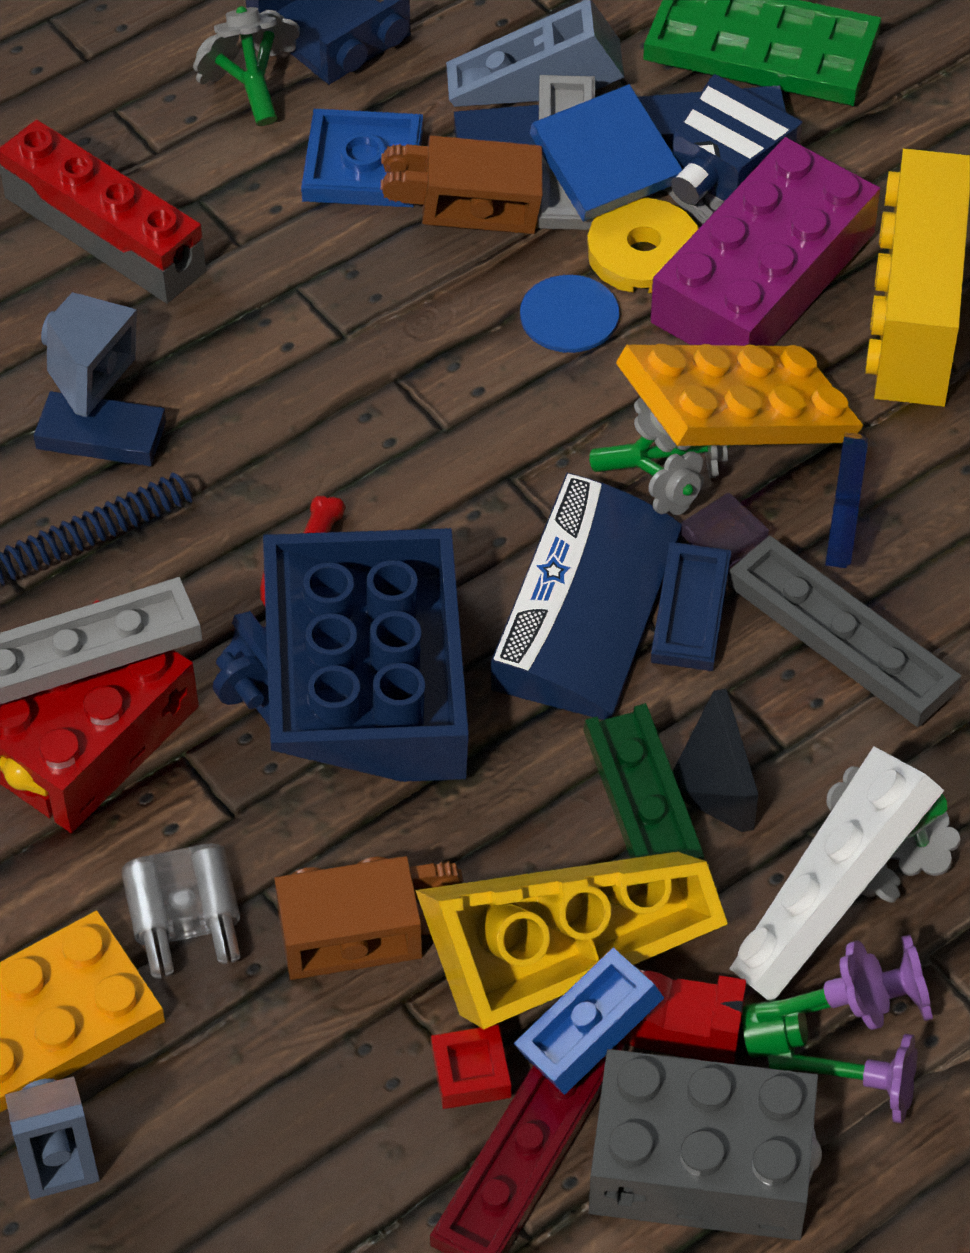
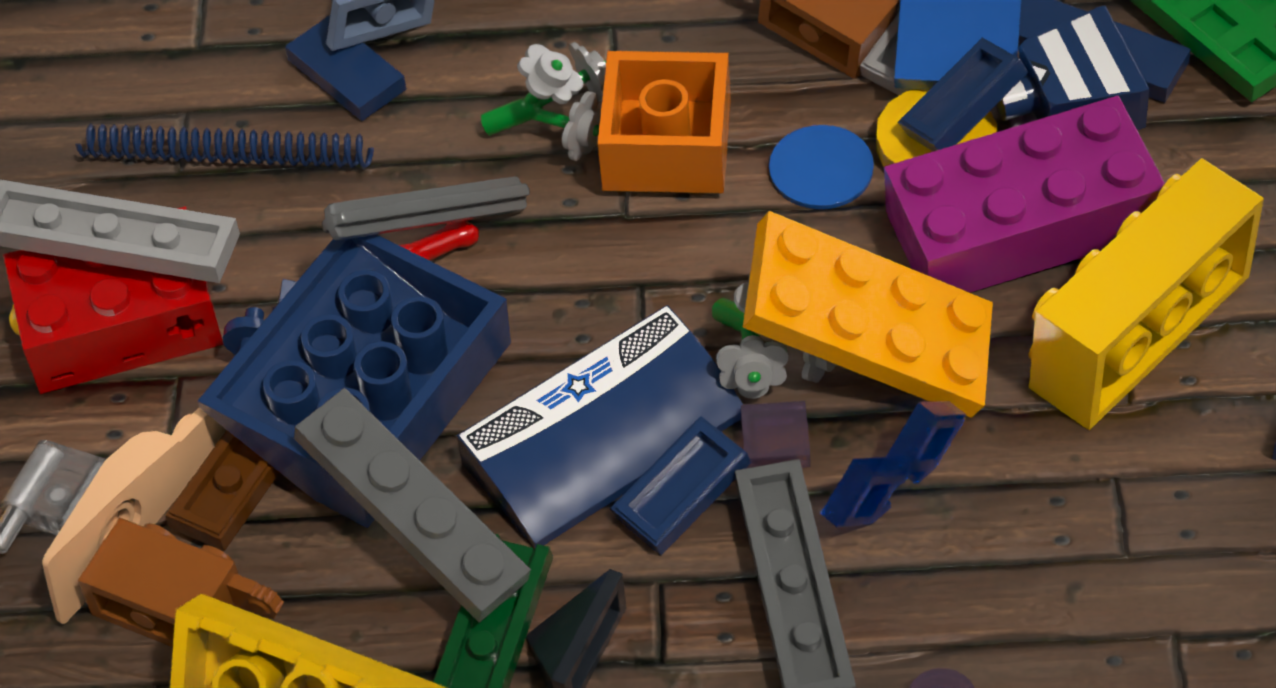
camera: 40 degrees right, 0 degrees up
none -> light nougat piece [42,408,226,624]
none -> reddish brown plate [165,430,280,552]
none -> dark grey plate [294,388,531,622]
none -> dark grey axle [321,176,530,241]
none -> light grey plant [481,42,606,161]
none -> orange brick [597,51,731,193]
none -> dark blue tile [898,37,1028,152]

